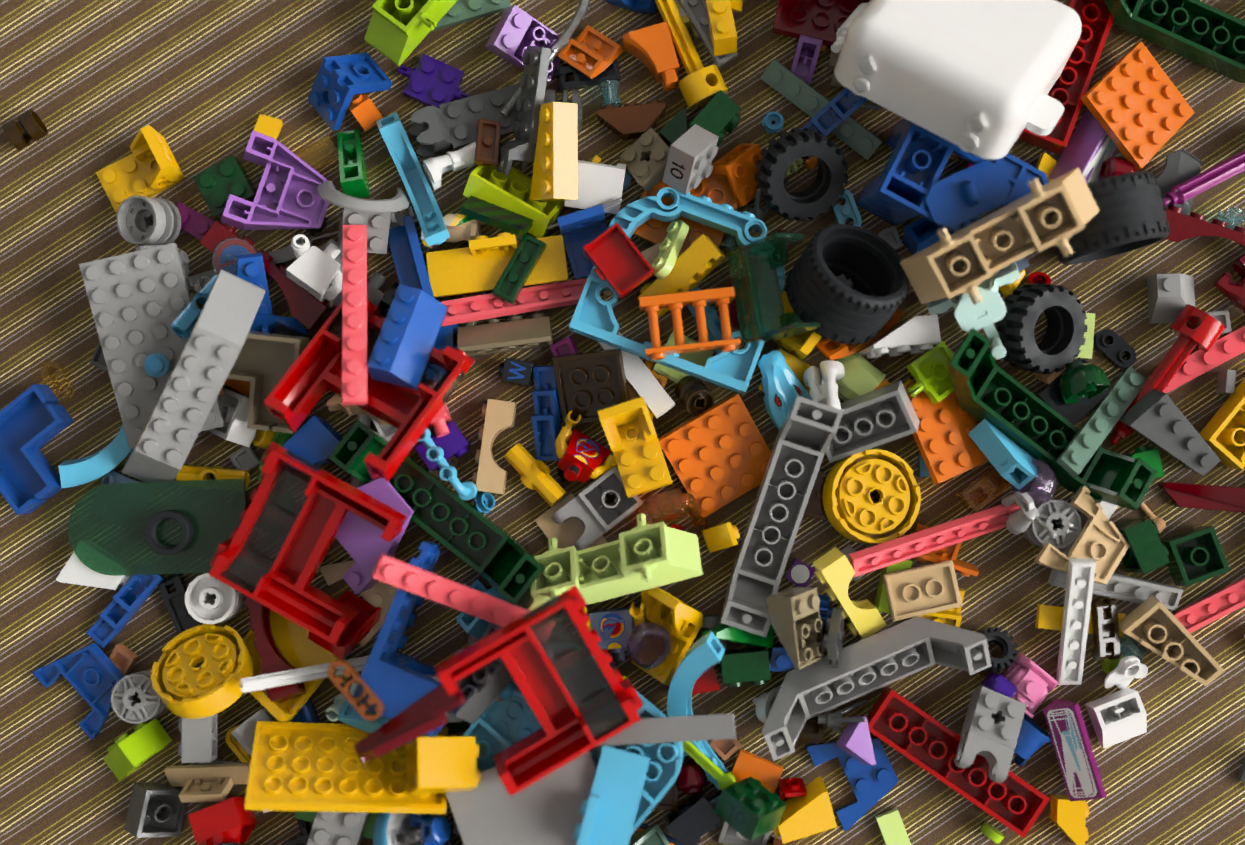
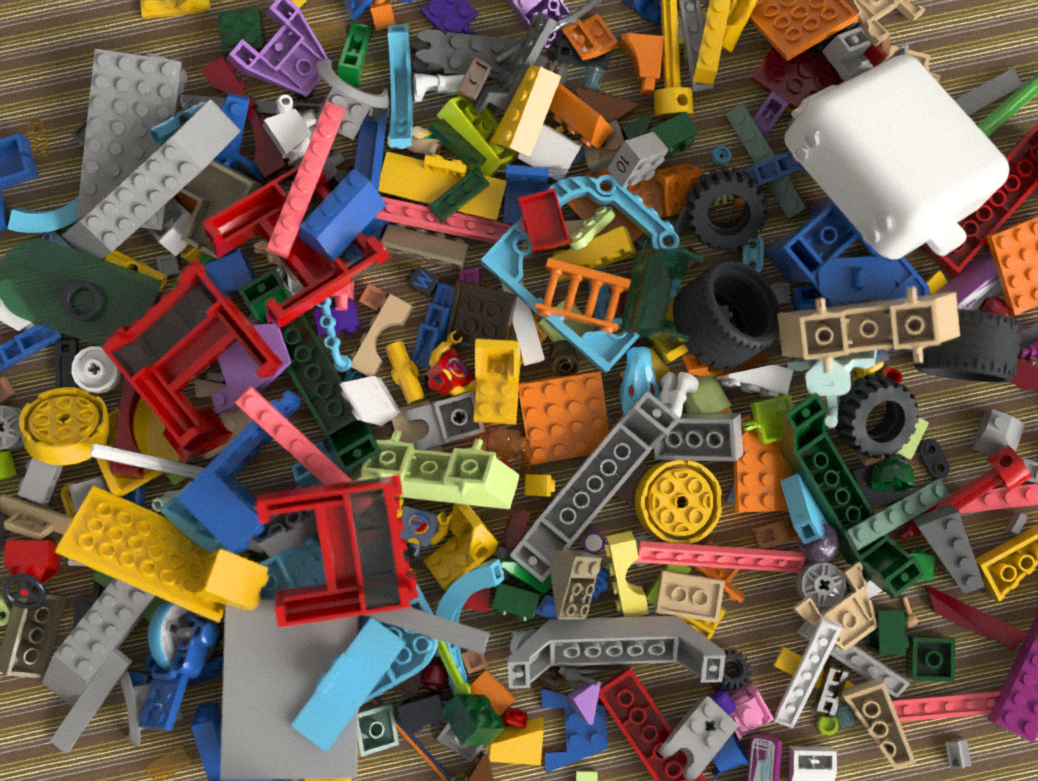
camera: 15 degrees right, 0 degrees up
light grey wheel [116,195,181,246] -> none
dark azure plate [144,353,170,377] -> none
magenta plate [176,202,215,240] -> none
clear light blue piece [212,238,257,276] -> none
dark orange beam [327,659,384,721] -> none
dark red wedge [355,682,466,764] -> none
piece [626,622,671,670] -> none
dark grey plate [823,608,845,667] -> none
light grey piece [1001,492,1057,539] -> none
white plate [1104,656,1148,690] -> none
none -> light grey tile [206,372,226,383]
none -> white slope [340,376,402,426]
none -> nougat plate [359,284,387,312]
none -> clear red slope [503,509,531,551]
none -> orange slope [549,83,614,149]

